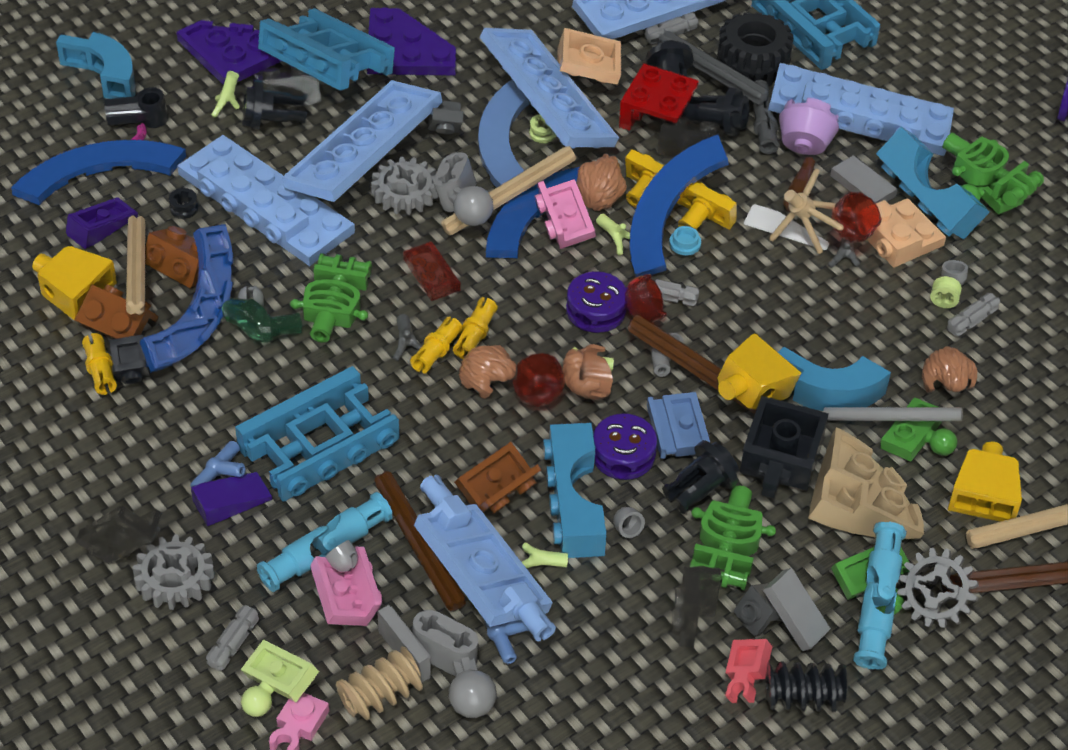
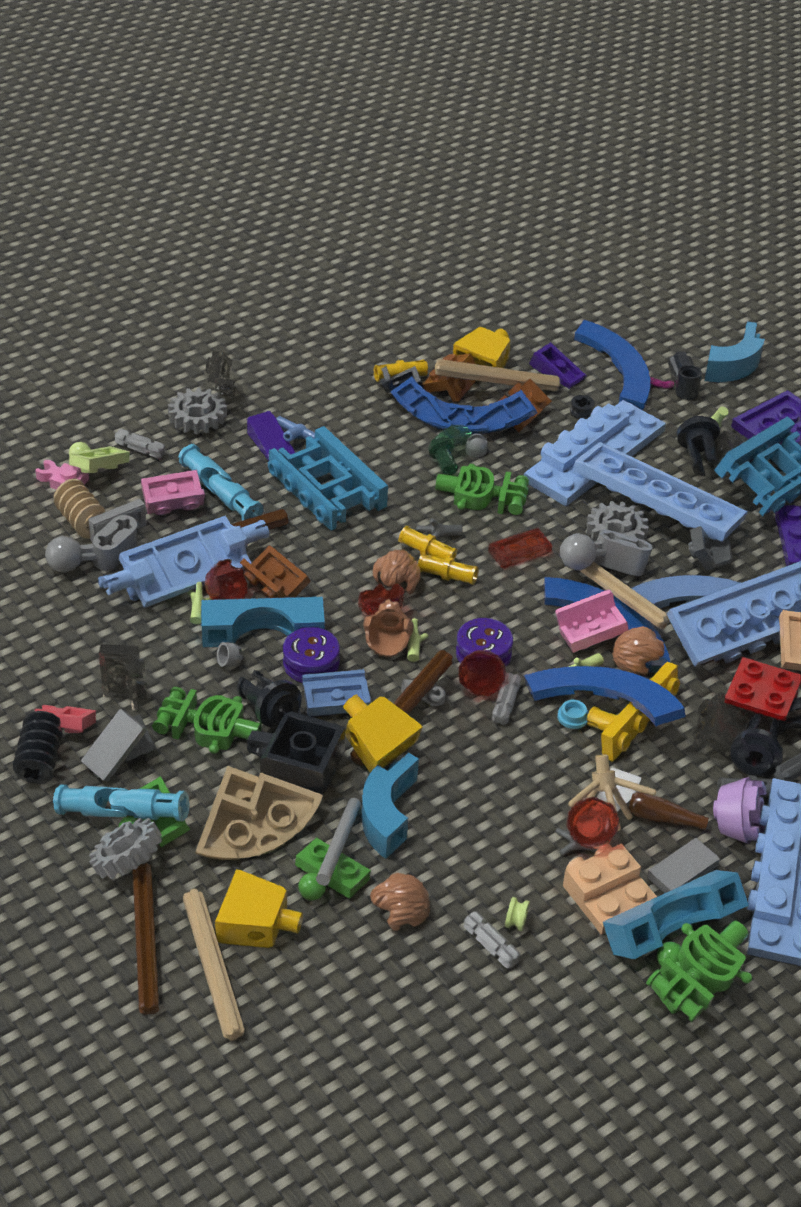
camera: 90 degrees right, 5 degrees down
light grey hinge [325,540,358,572] -> none
light grey hinge [941,260,968,285] -> none
none -> clear red hair [204,559,247,600]

